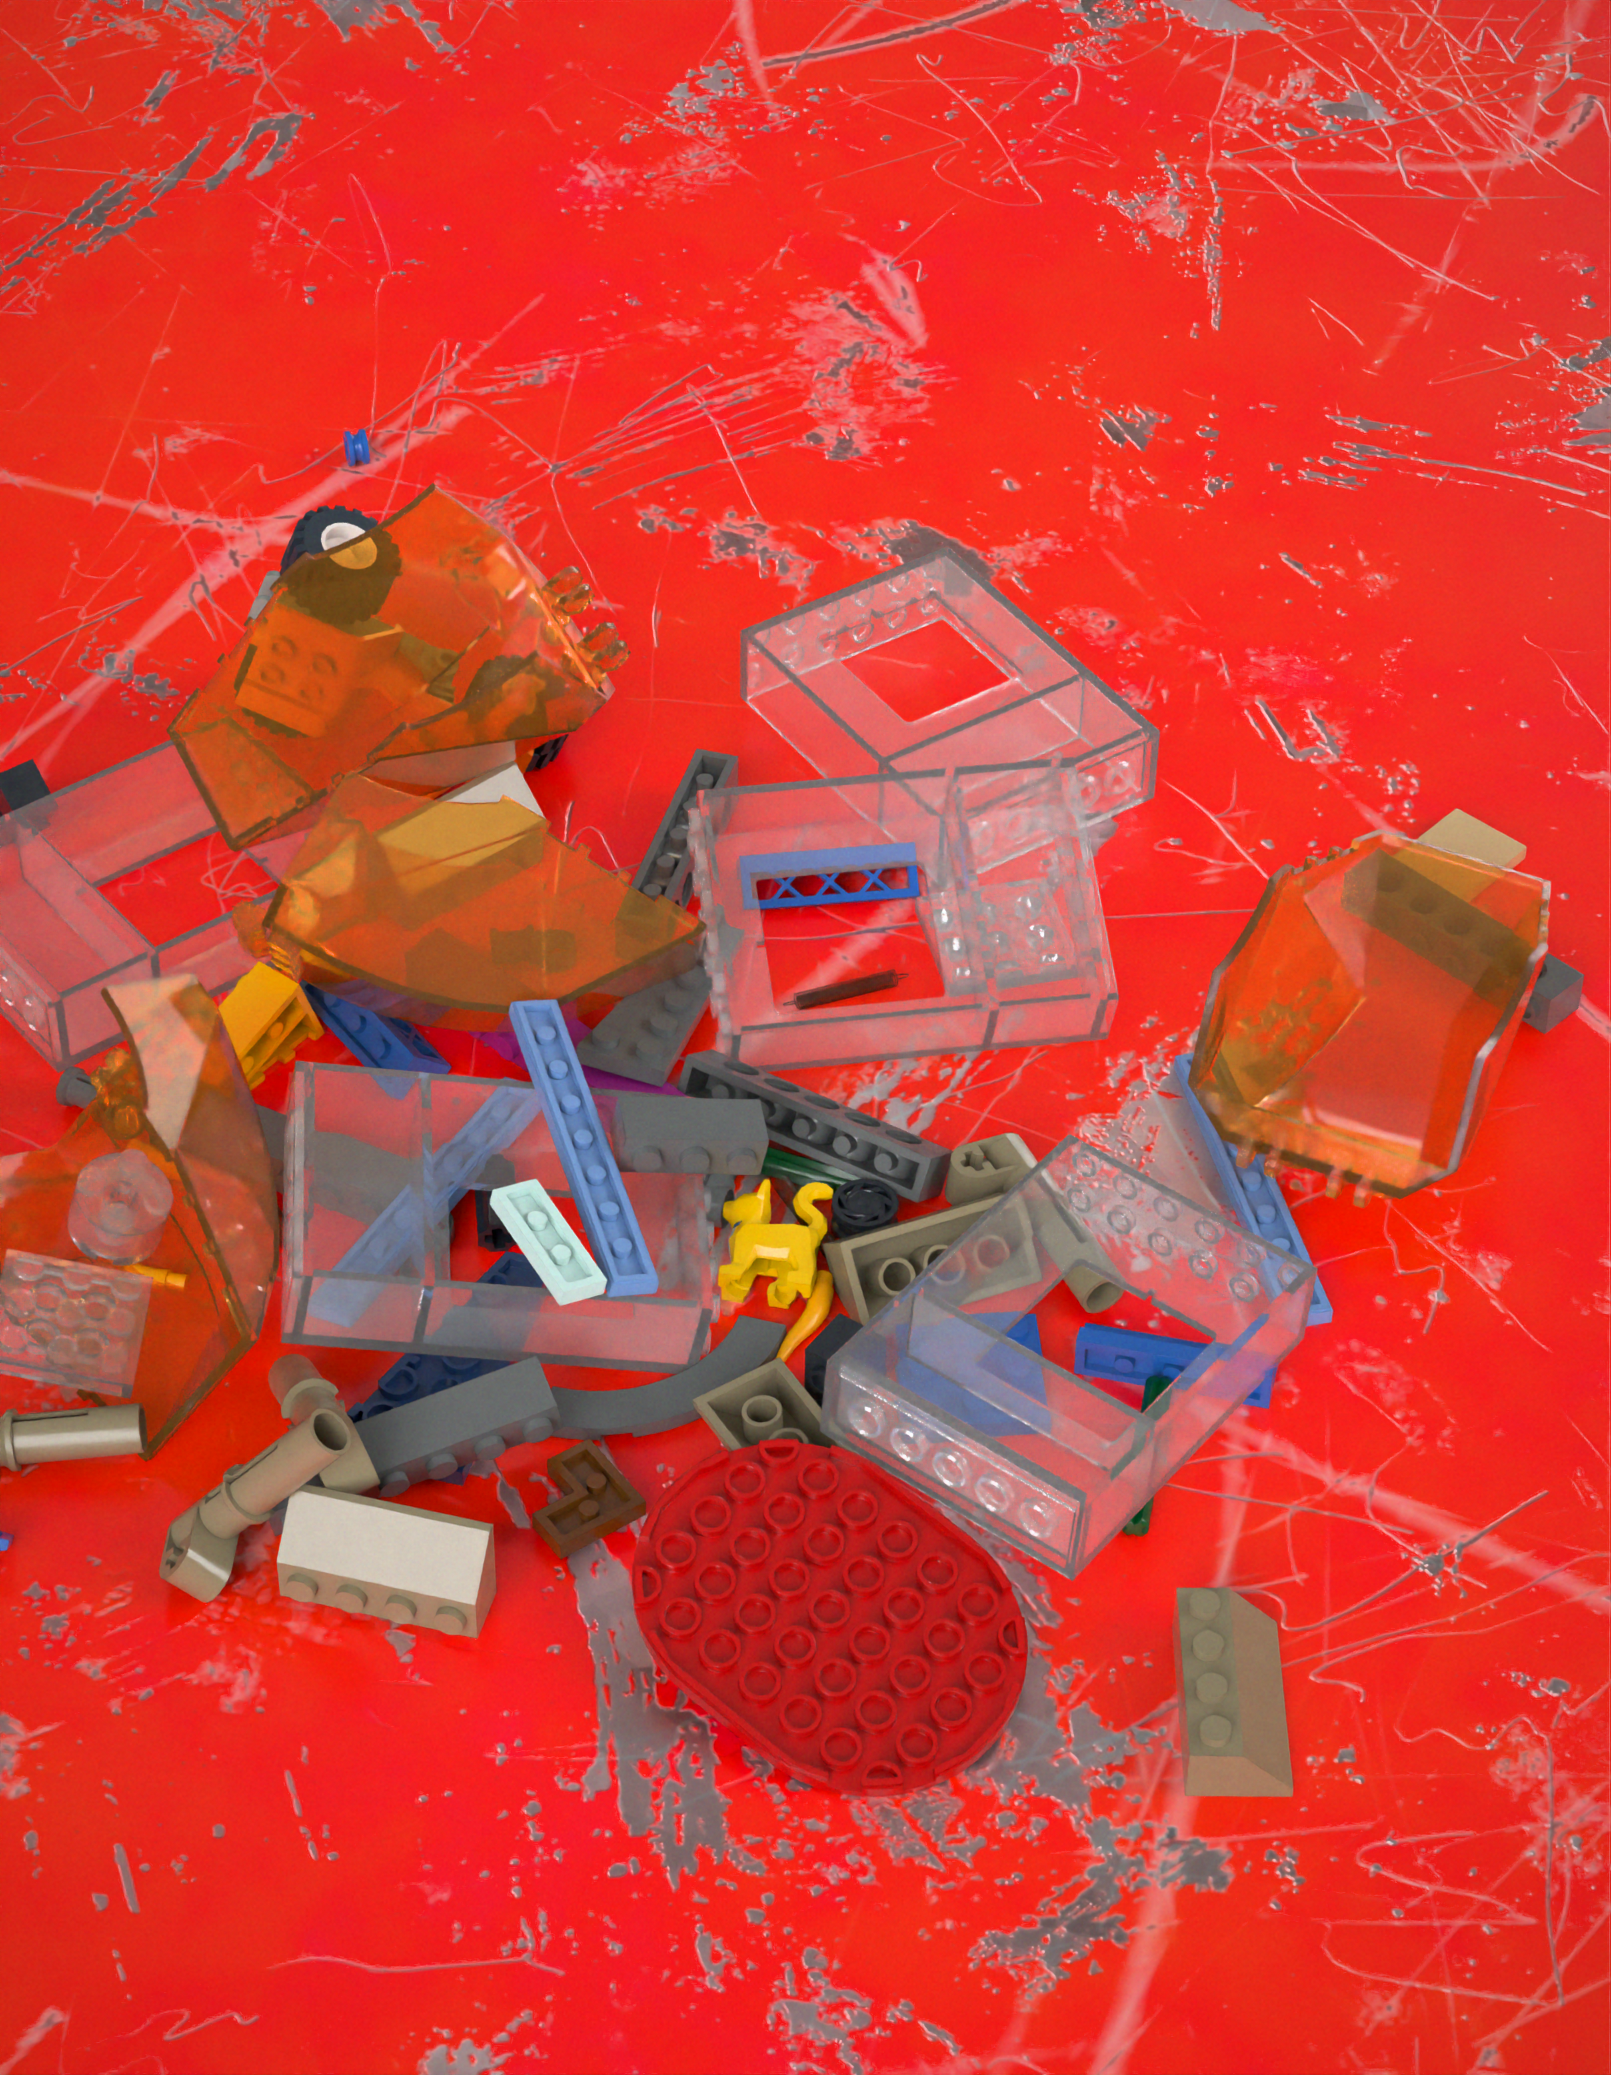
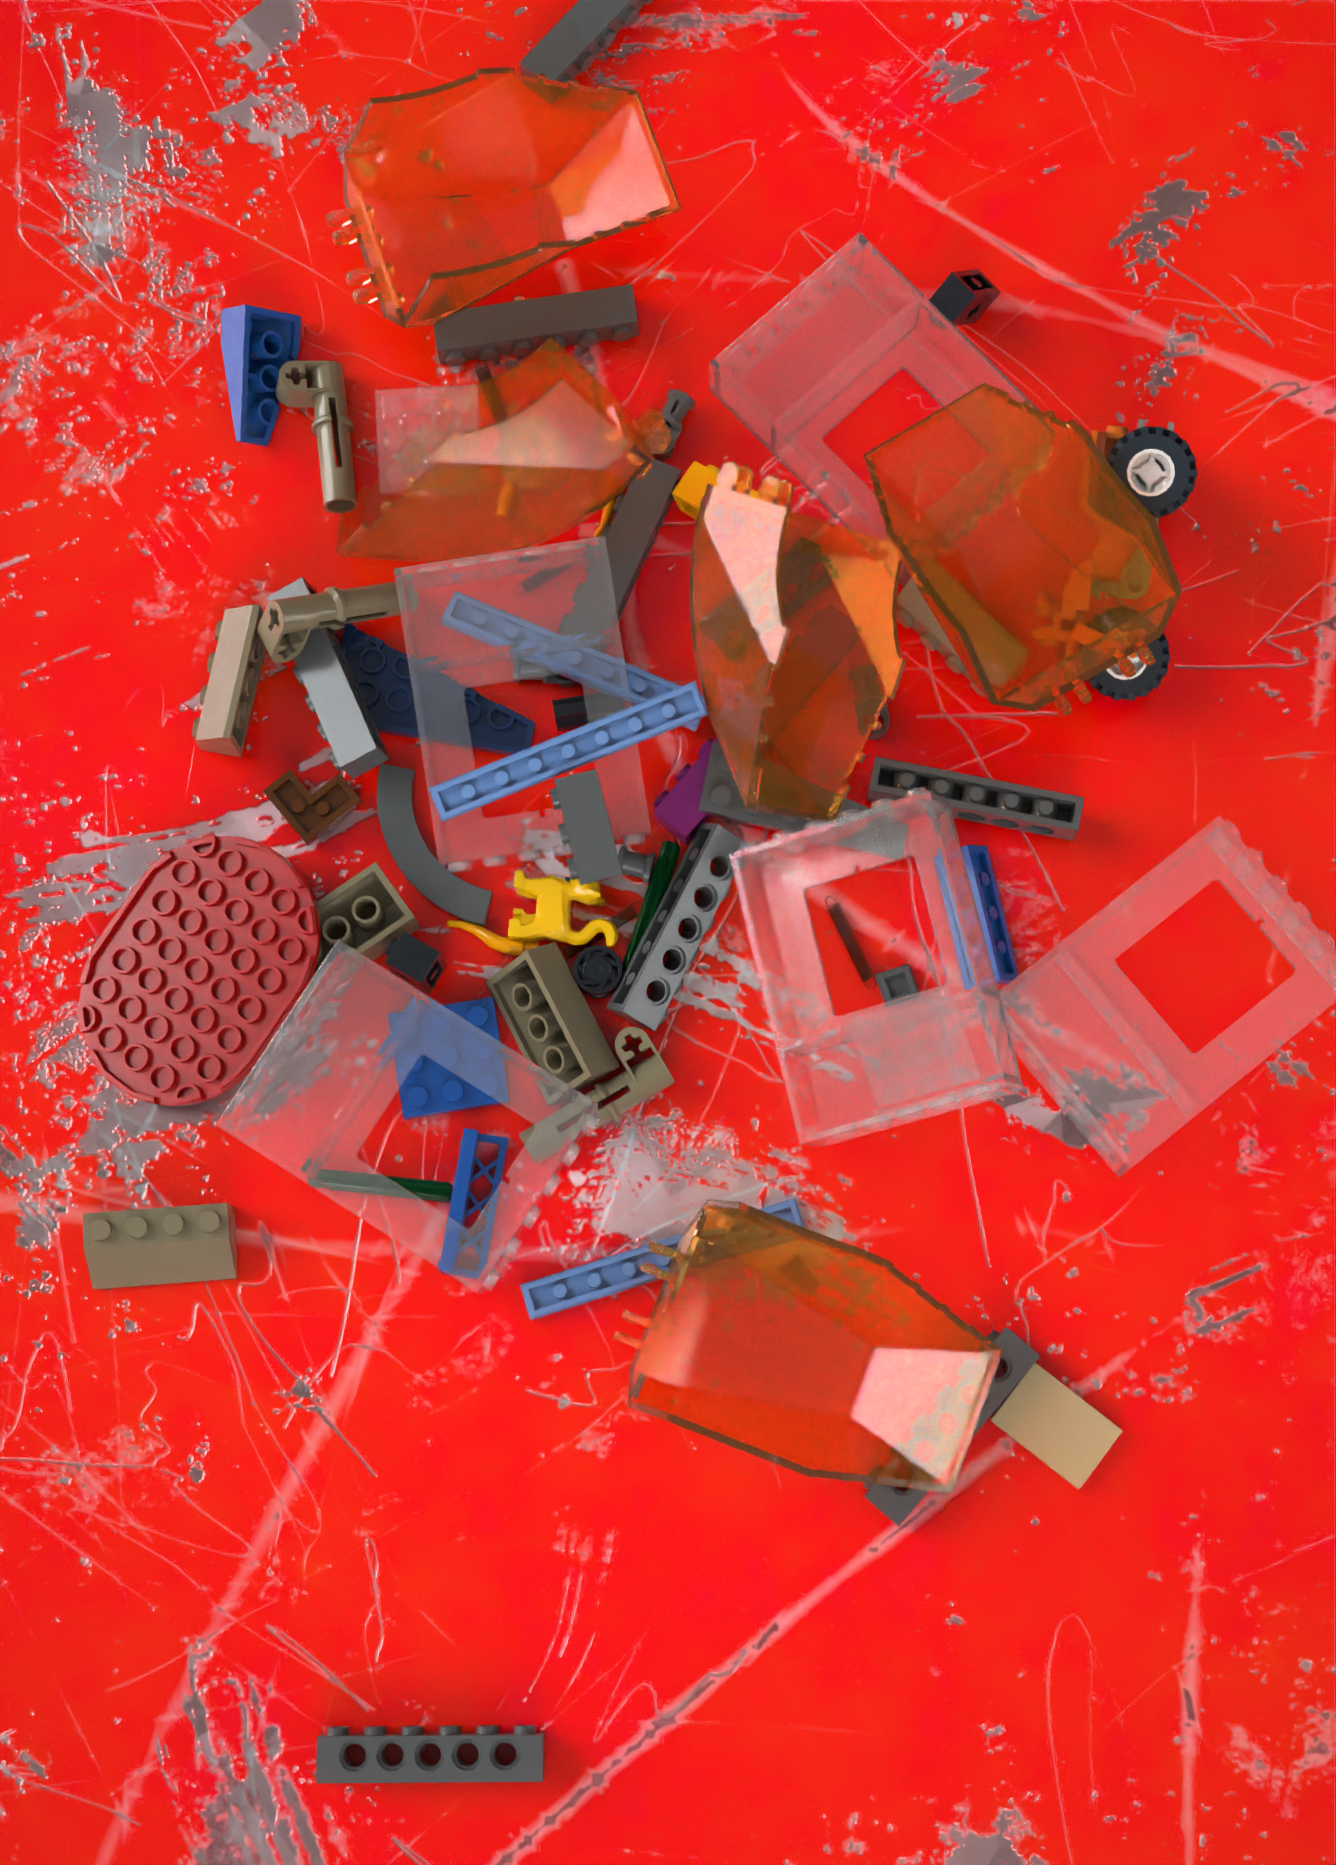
camera: 90 degrees right, 35 degrees up
dark tan piece [159,1409,351,1603] -> none
light aqua plate [490,1178,607,1306] -> none
none -> dark grey tile [875,964,920,1010]

